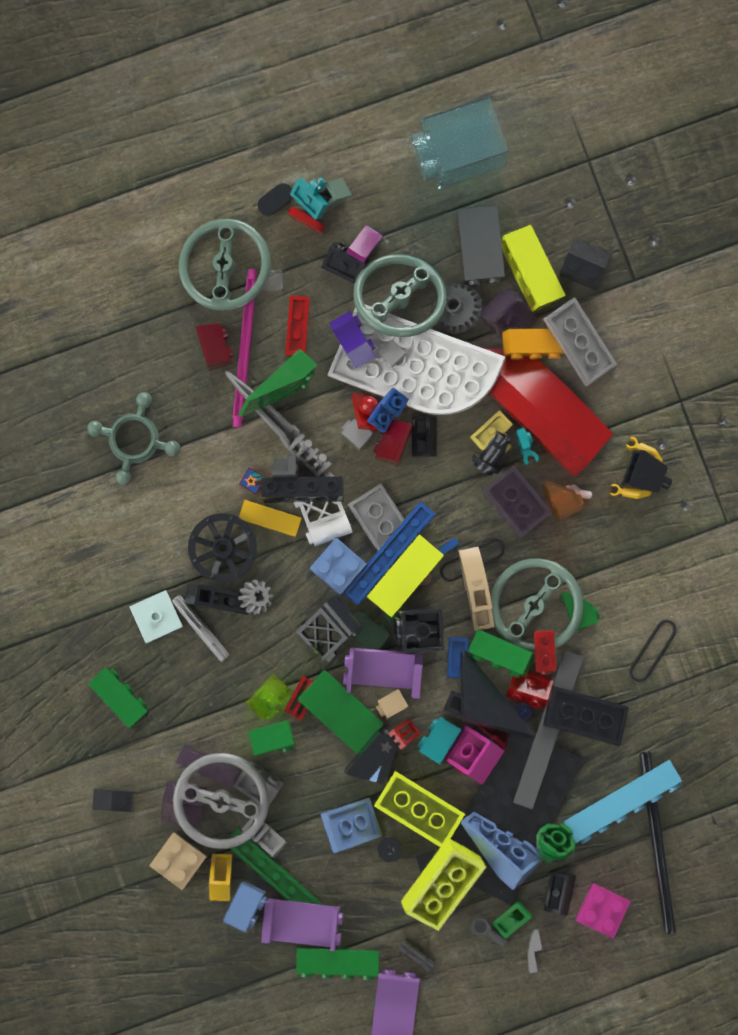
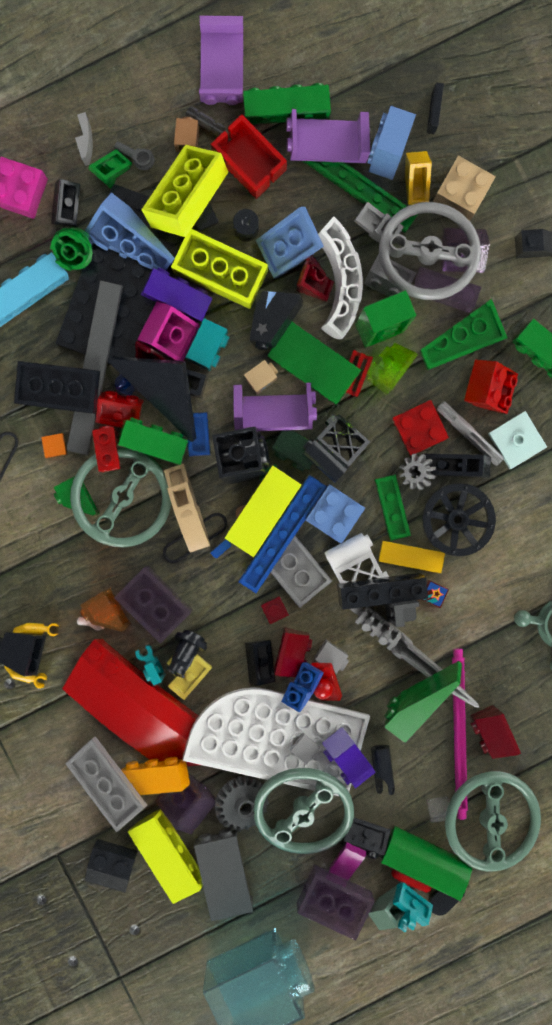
camera: 175 degrees right, 5 degrees up
red plate [285,295,310,356] -> none
red tile [388,718,421,750] -> none
none -> orange tile [41,433,68,458]
none -> dark purple brick [140,268,212,323]
none -> medium nougat brick [174,117,199,152]
none -> red piece [211,114,287,199]
none -> dark red plate [261,596,289,624]
none -> dark red slope [296,254,334,301]
none -> clear purple brick [296,864,375,941]
none -> white brick [318,217,363,339]
none -> black piece [371,745,395,795]
none -> green tile [374,474,411,541]
none -> green brick [381,826,472,901]
none -> red plate [392,400,449,456]
none -> green wing [420,299,508,371]
none -> black tile [427,82,444,134]
none -> red slope [464,360,518,414]

